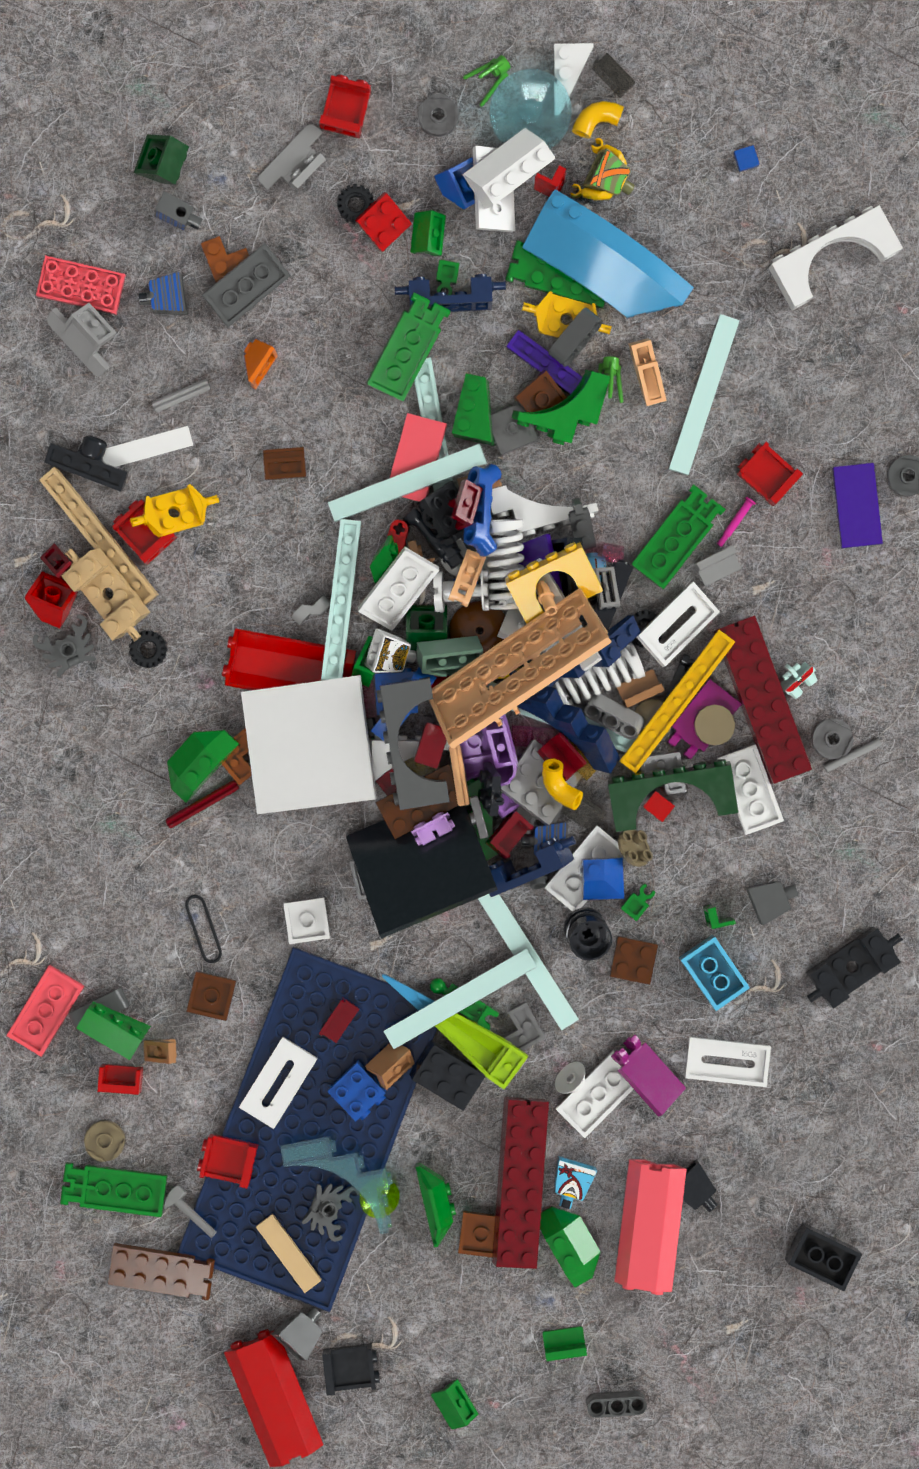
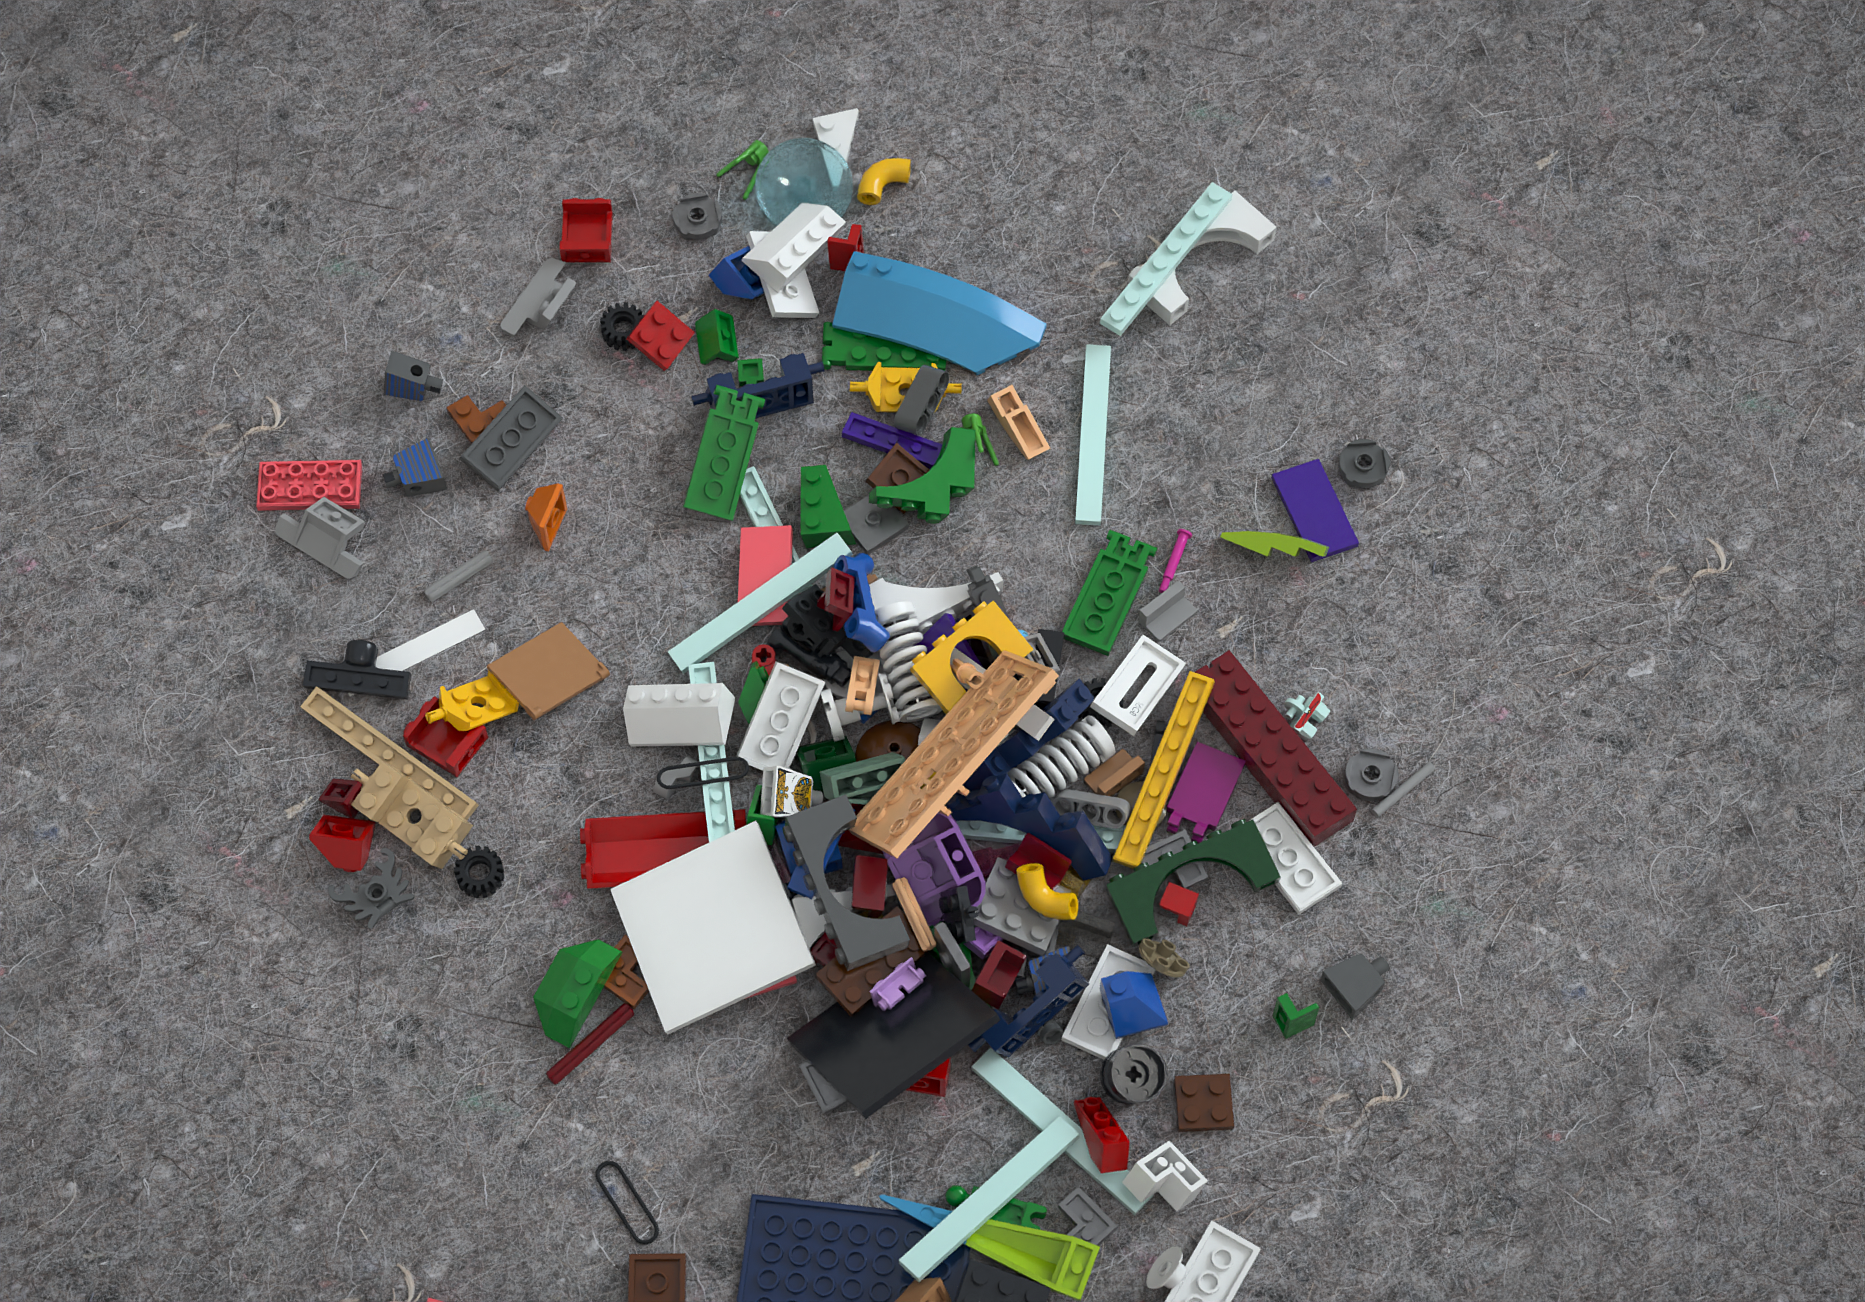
camera: 15 degrees left, 25 degrees down
dark green slope [133,134,189,185] -> none
reddish brown plate [263,447,306,481] -> none
white plate [284,897,330,944] -> none
dark red panel [318,997,360,1043] -> none
torso [570,138,635,200] -> none
clear smoke panel [592,53,635,98] -> none
clear pink slope [601,542,624,563] -> none
magenta tile [611,1035,686,1117] -> none
green plate [620,883,655,921] -> none
medium azure brick [679,935,750,1011] -> none
white piece [684,1036,771,1087] -> none
dark tan tile [694,705,735,746] -> none
blue tile [733,145,760,172] -> none
red panel [737,441,803,506] -> none
black brick [806,927,903,1009] -> none
none -> medium nougat piece [487,622,610,720]
none -> white slope [623,683,735,747]
none -> black piece [657,757,749,789]
none -> red slope [1074,1097,1130,1173]
none -> light aqua plate [1100,182,1232,336]
none -> white brick [1122,1141,1208,1211]
none -> lime slope [1220,531,1329,557]

